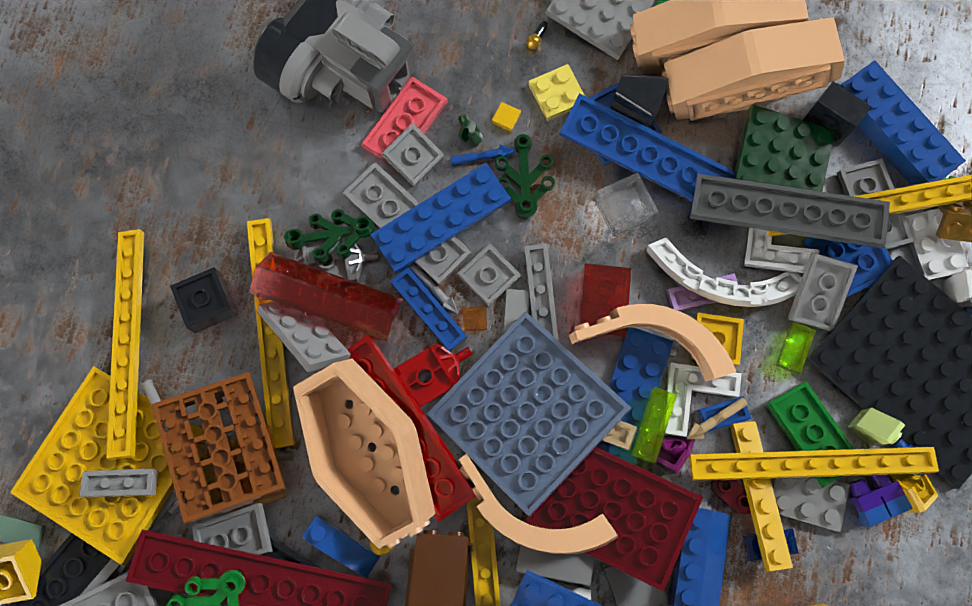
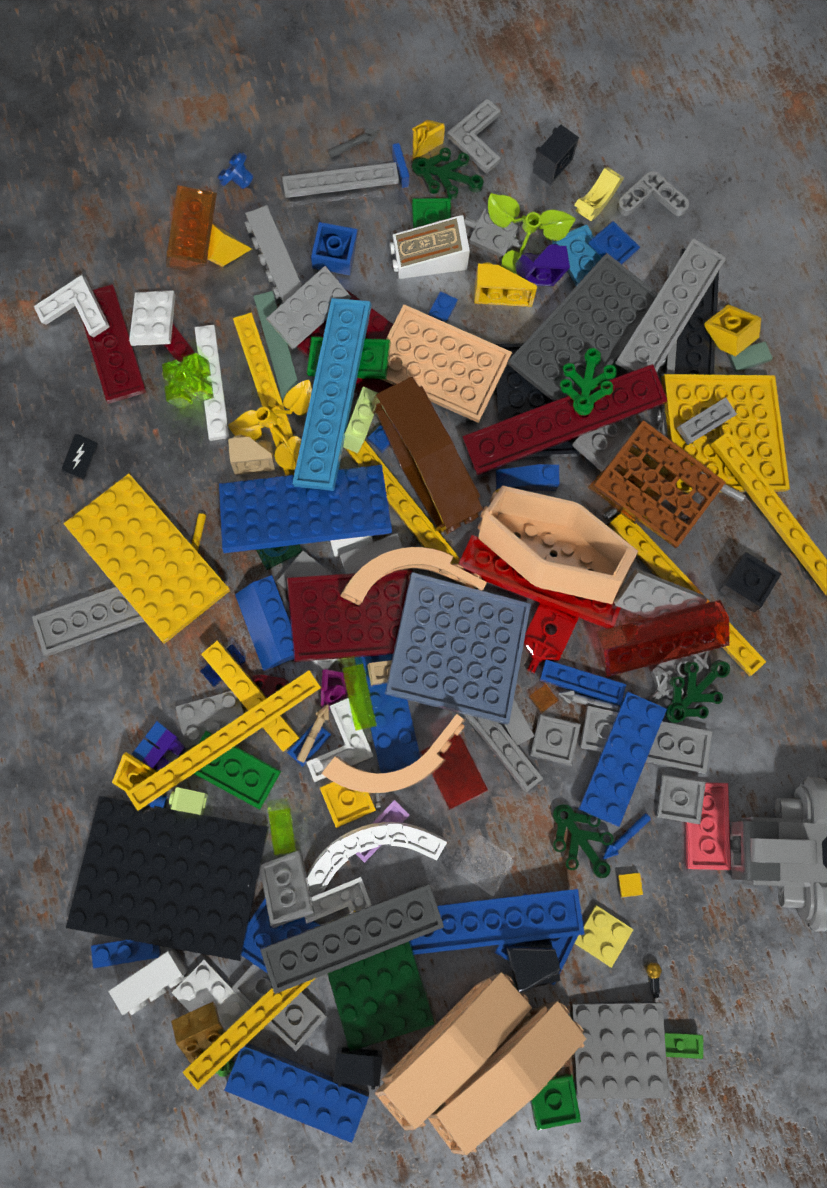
camera: 140 degrees right, 0 degrees up
dark green piece [458,114,483,145] -> none

